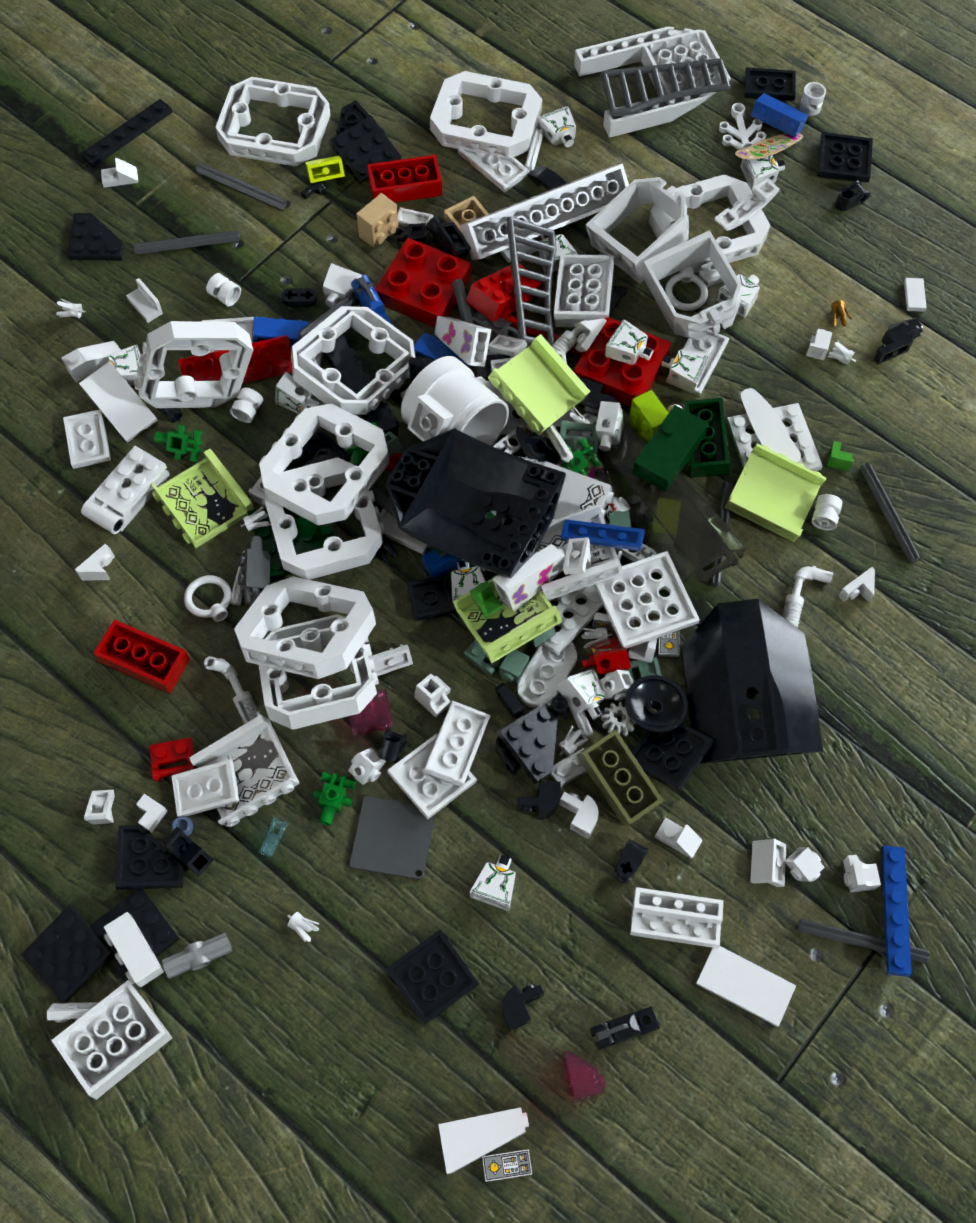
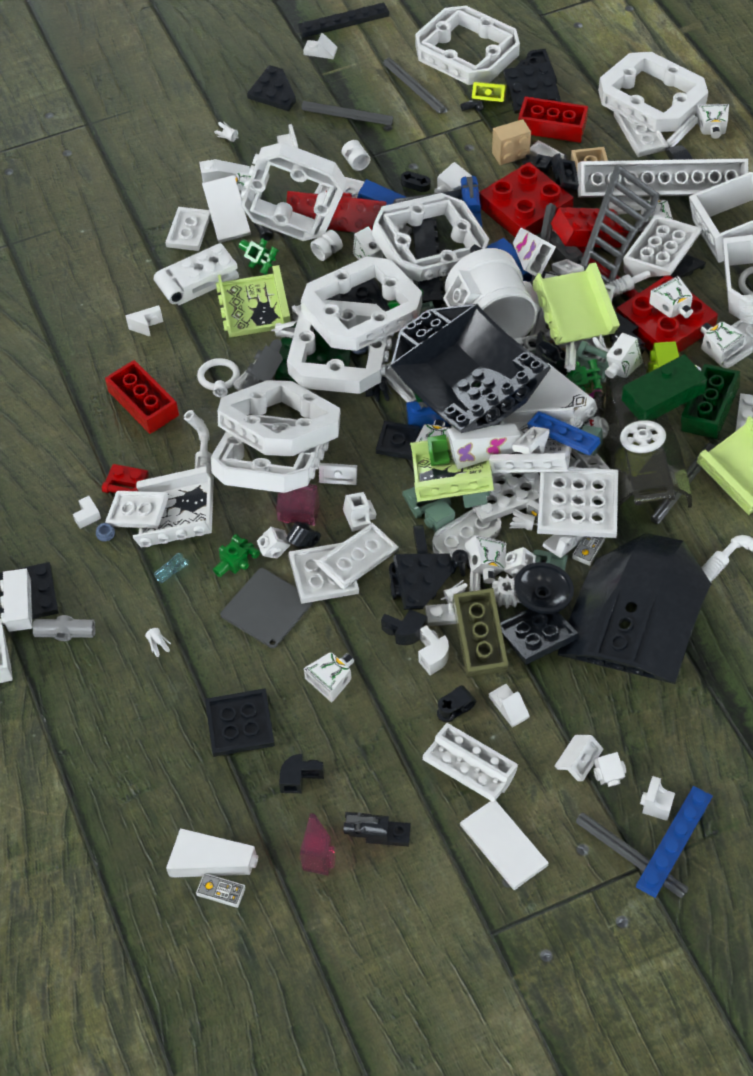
camera: 30 degrees right, 10 degrees down
white slope [84,790,115,824] -> none
black plate [115,825,184,890] -> none
black brick [162,827,214,877] -> none
white slope [574,318,607,352] -> none
red torso [581,636,631,674] -> none
none -> white plate [620,420,666,453]

